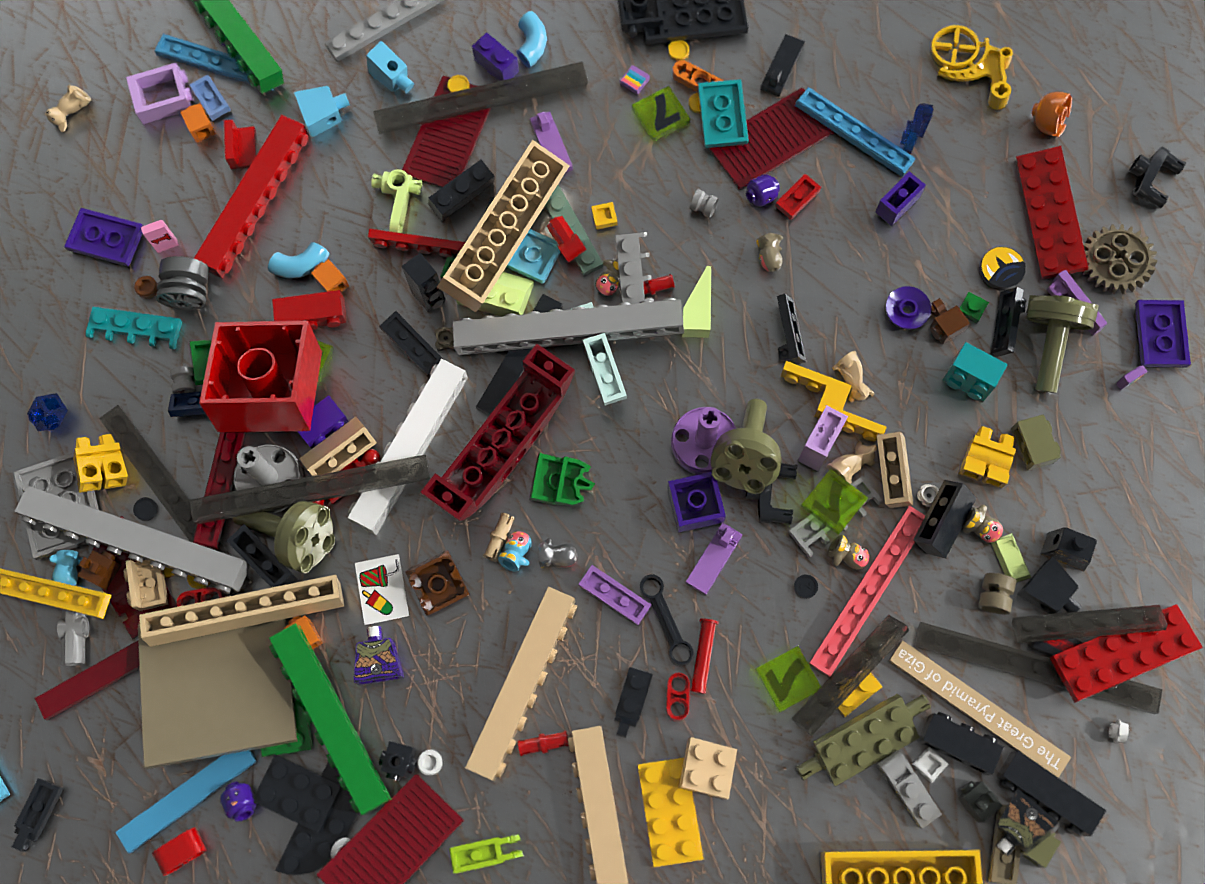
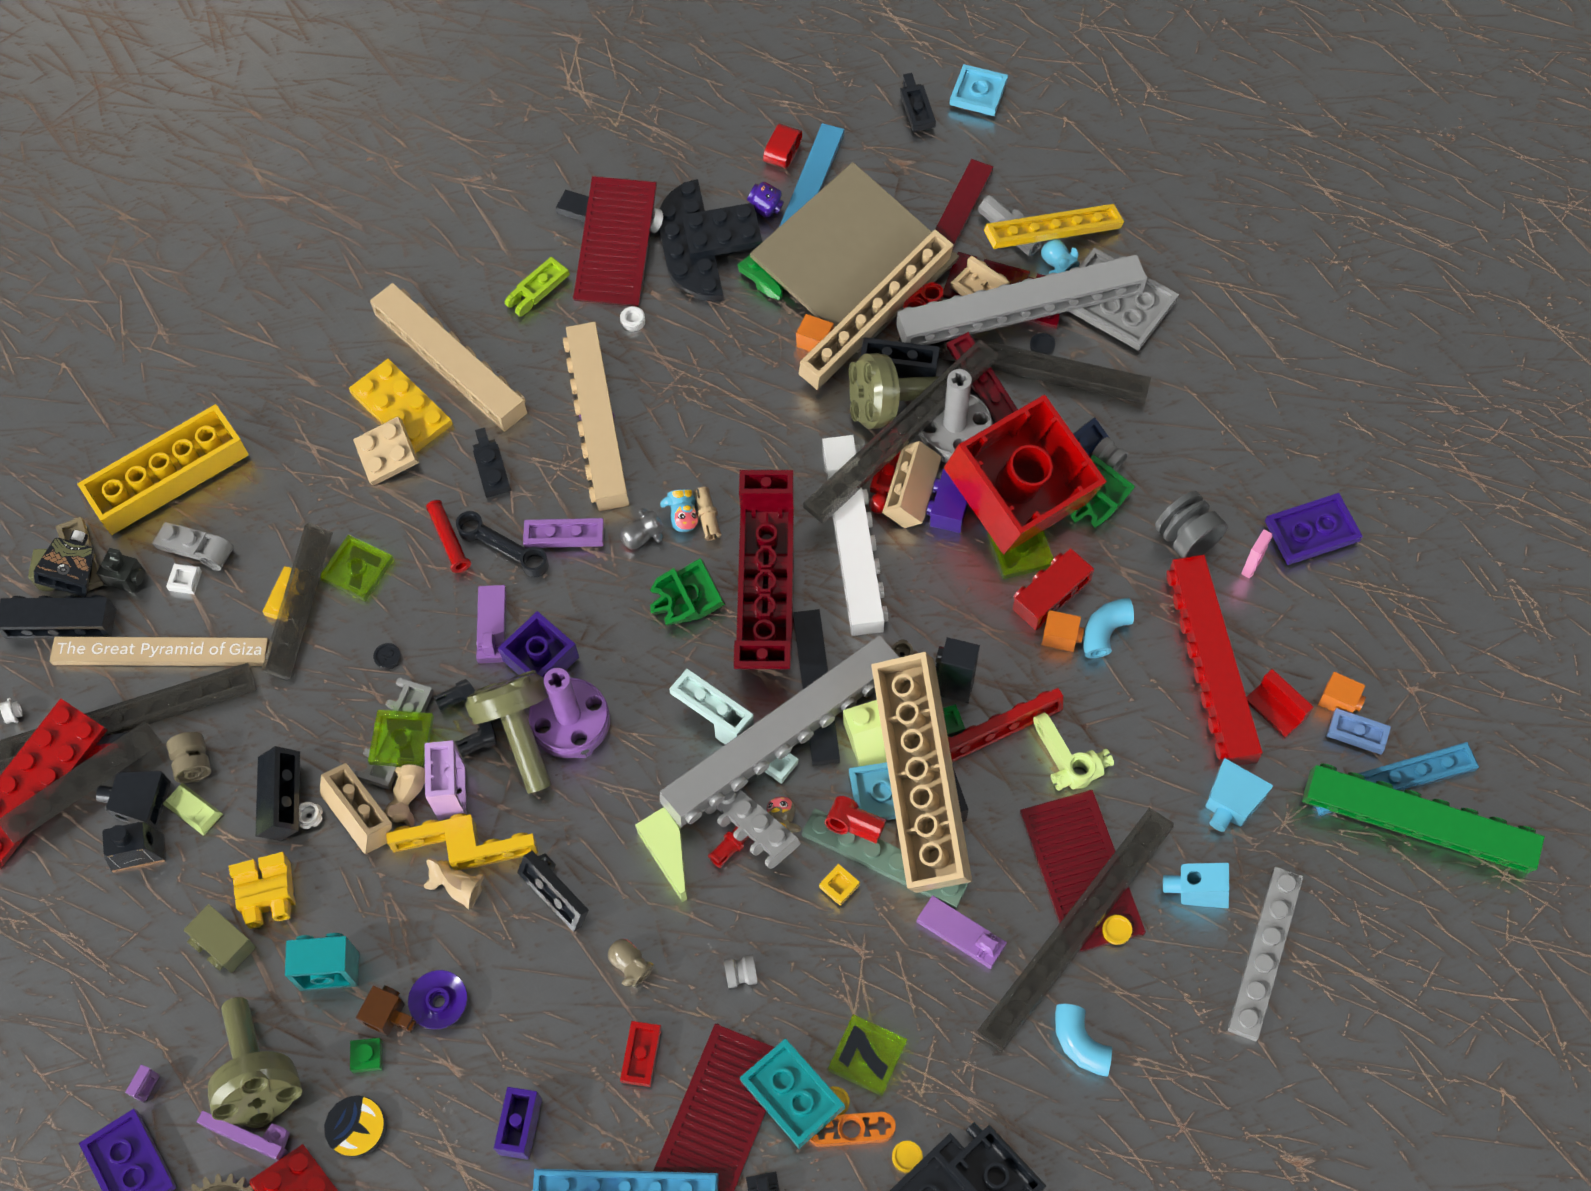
camera: 145 degrees right, 10 degrees down
clear blue brick [27,393,68,432] -> none
tan animal [46,84,91,132] -> none
yellow hips [73,434,128,493] -> none
reddish brown brick [78,550,122,590] -> none
teal hinge [86,307,182,350] -> none
lavender window [126,63,194,124] -> none
dark orange tile [134,276,158,299] -> none
green brick [269,623,392,815] -> none
torso [354,626,404,685] -> none
white sticker [355,554,409,625] -> none
black hinge [379,311,444,376] -> none
black brick [379,741,417,781] -> none
reddish brown slope [405,550,469,616] -> none
black brick [428,159,495,222] -> none
dark purple brick [472,32,519,86] -> none
red pin [518,731,569,756] -> none
tile [620,65,650,95] -> none
red beam [666,673,690,722] -> none
dark purple head [746,174,780,207] -> none
olive plate [796,693,931,786] -> none
coral plate [809,505,926,677] -> none
dark tan animal [828,535,869,570] -> none
black brick [918,712,1004,776] -> none
animal [963,505,1003,543] -> none
black hinge [991,287,1027,357] -> none

